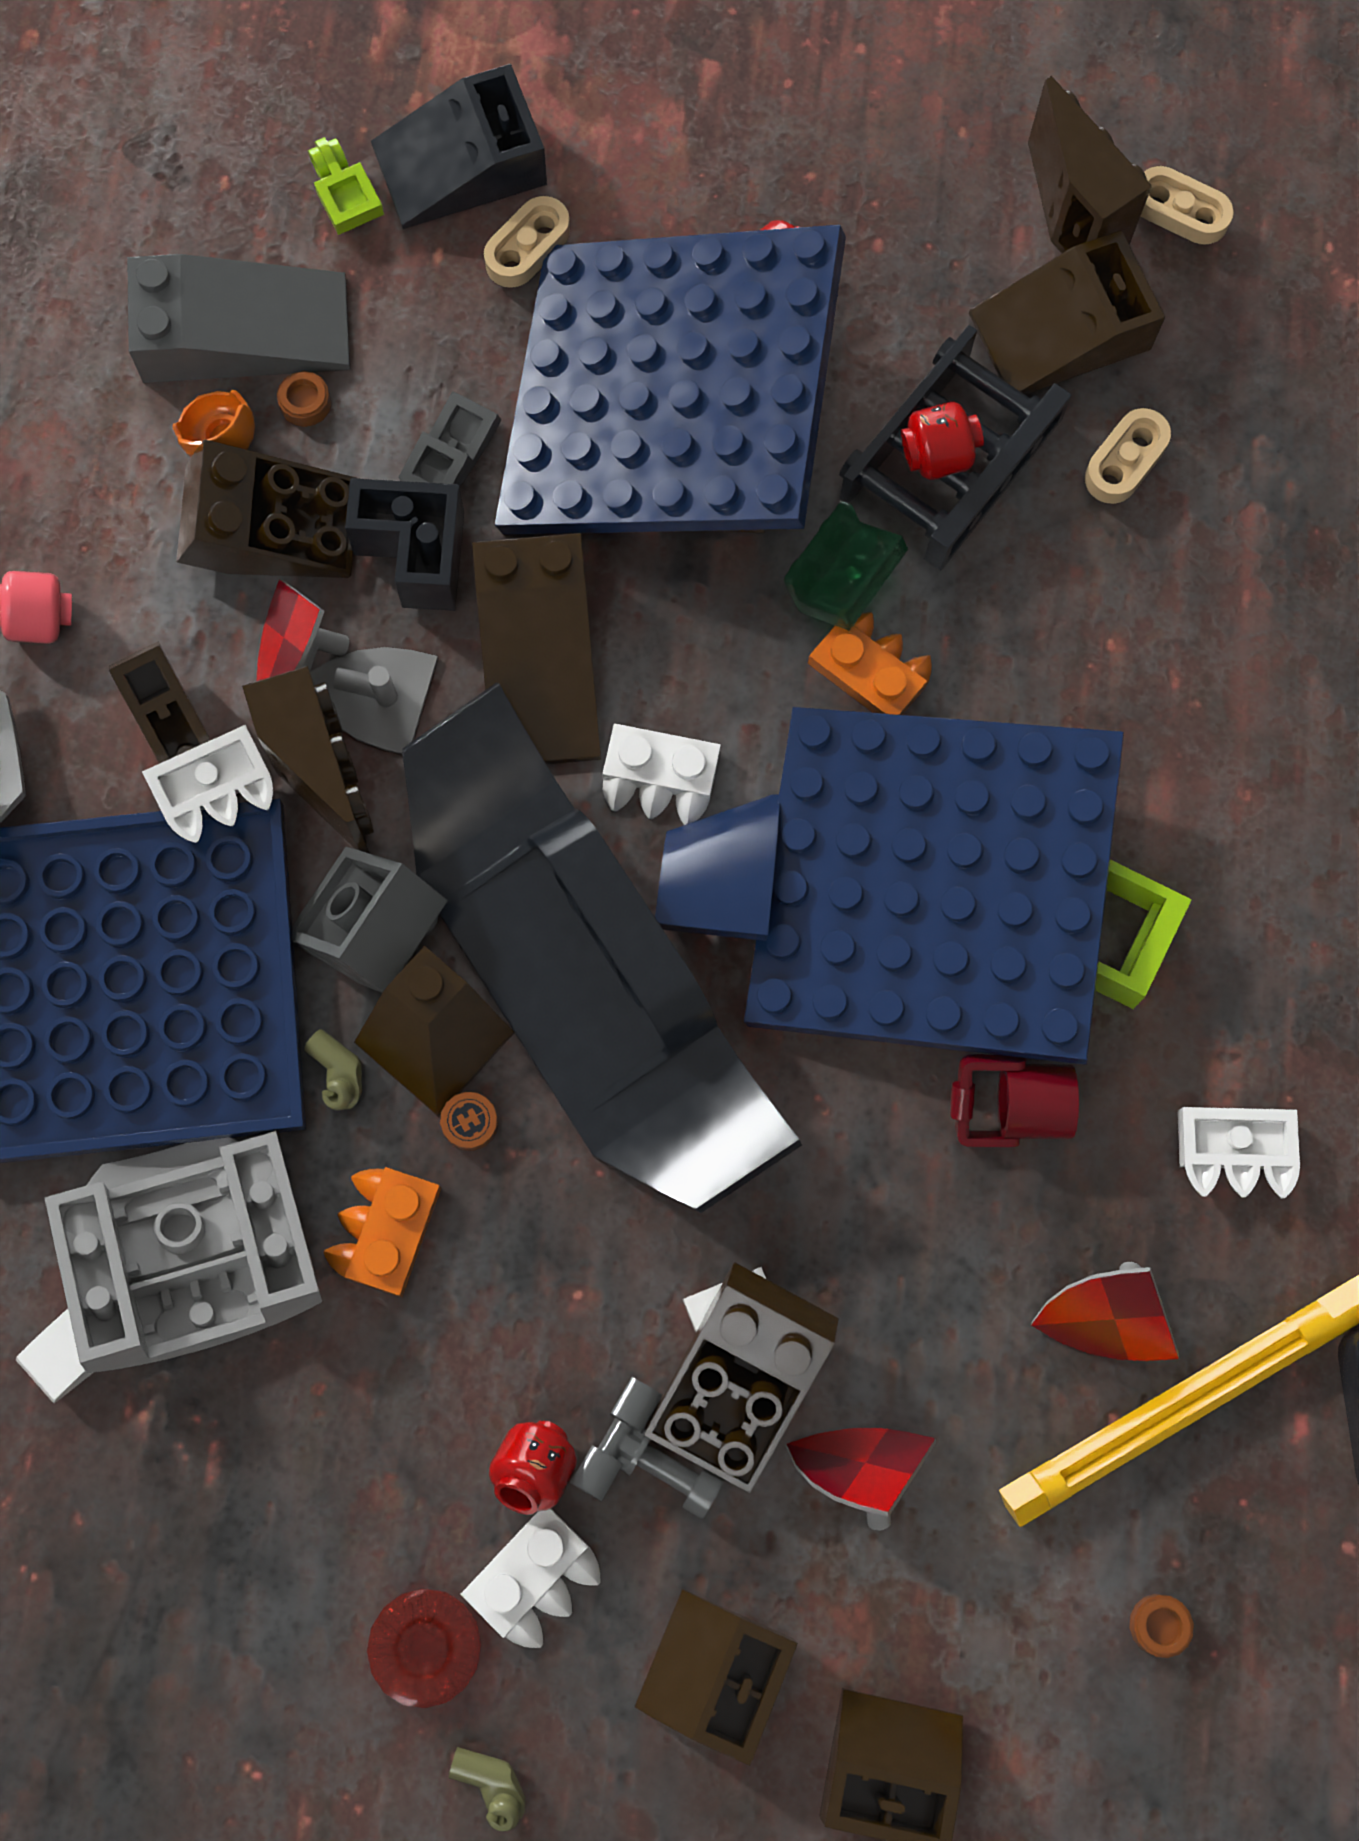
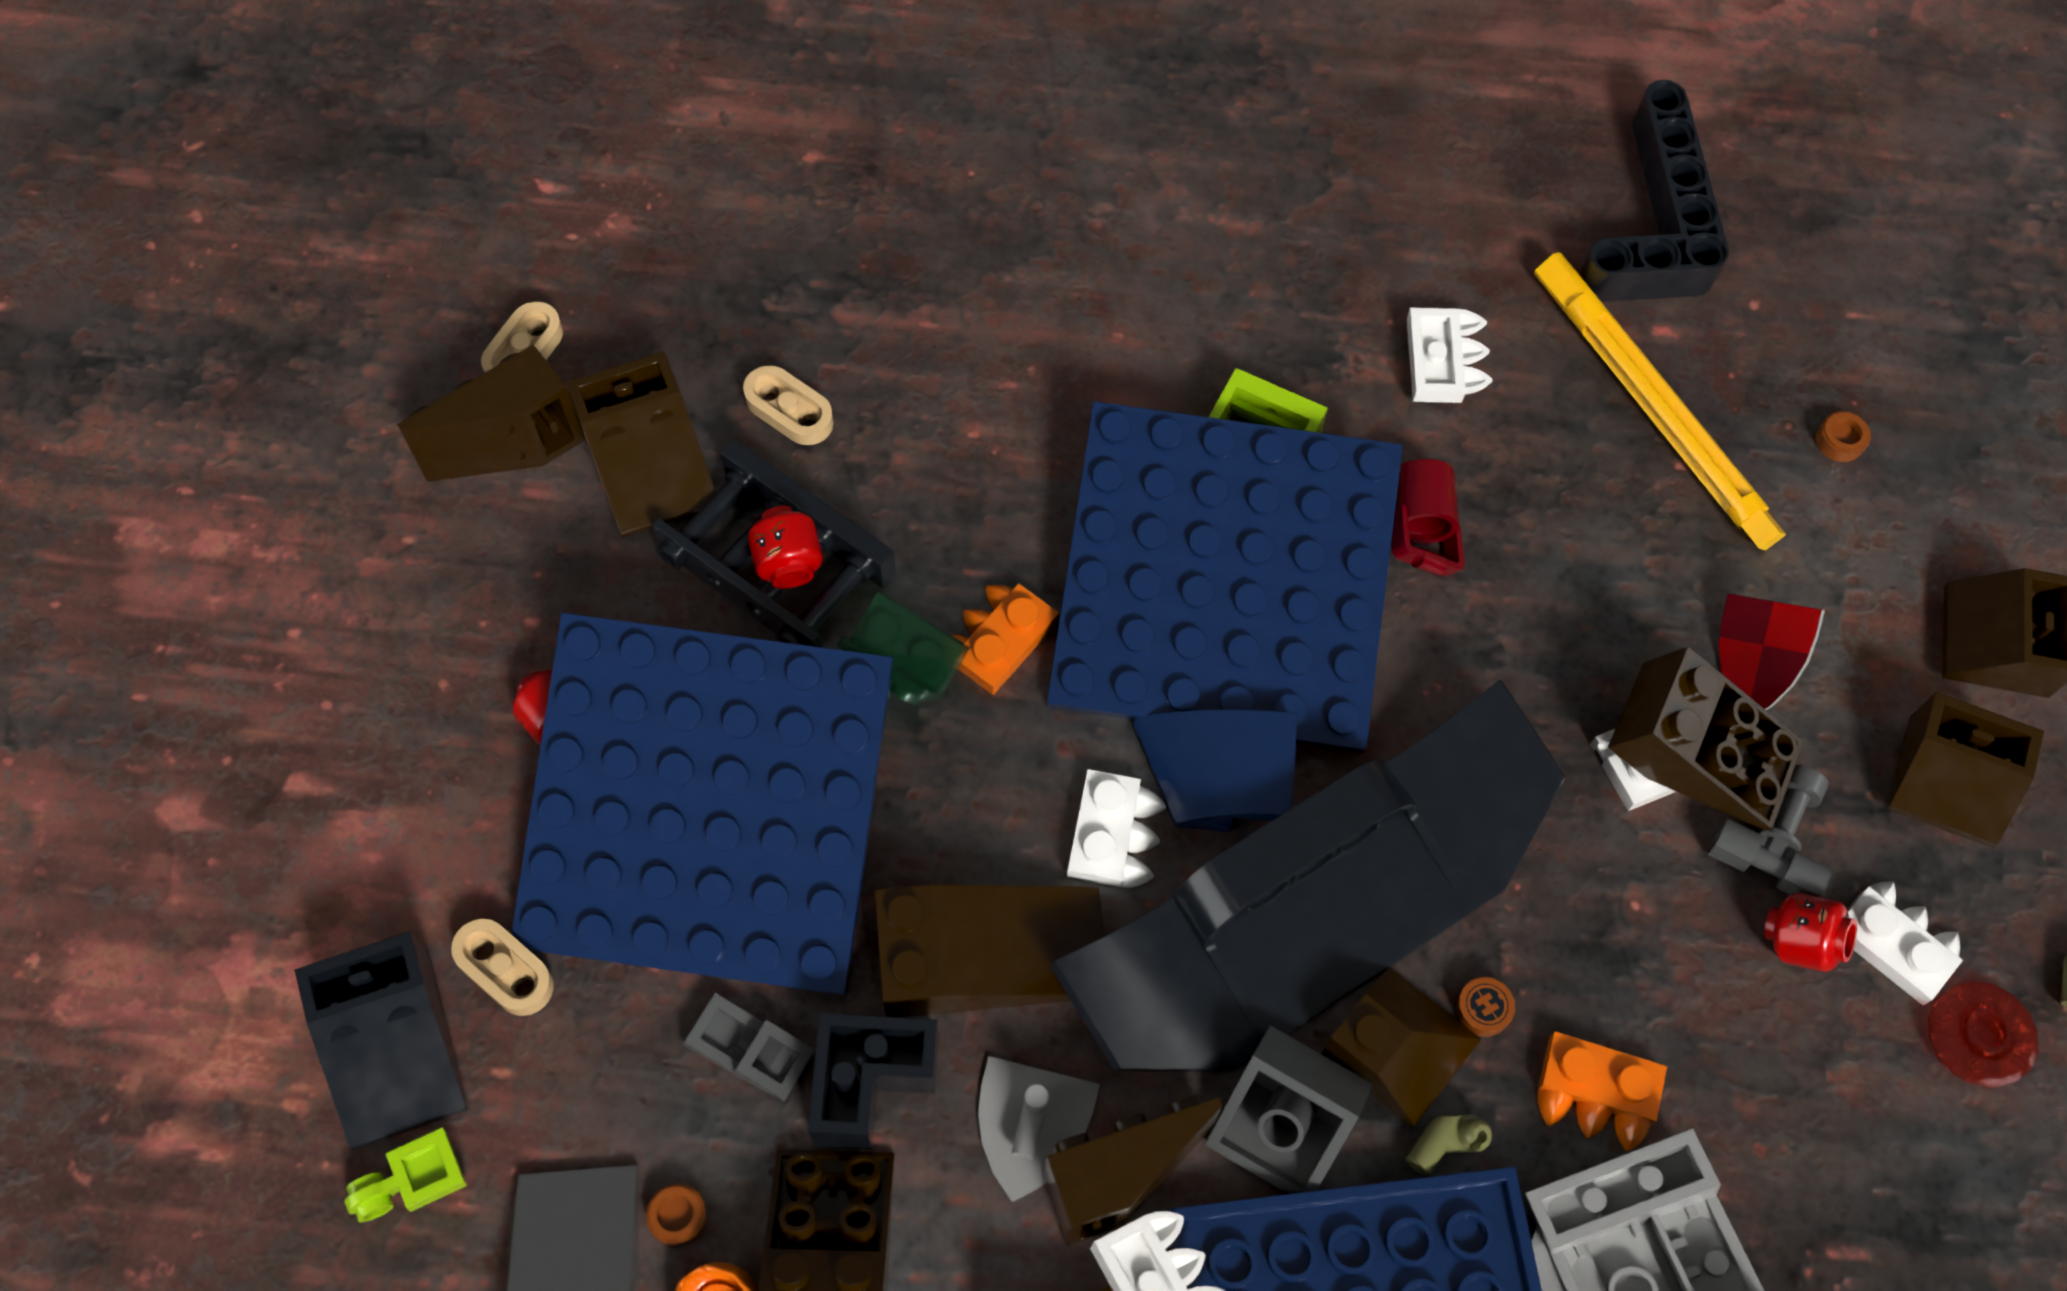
camera: 90 degrees left, 10 degrees down
shield [256,579,349,681] -> none
shield [1031,1262,1179,1361] -> none

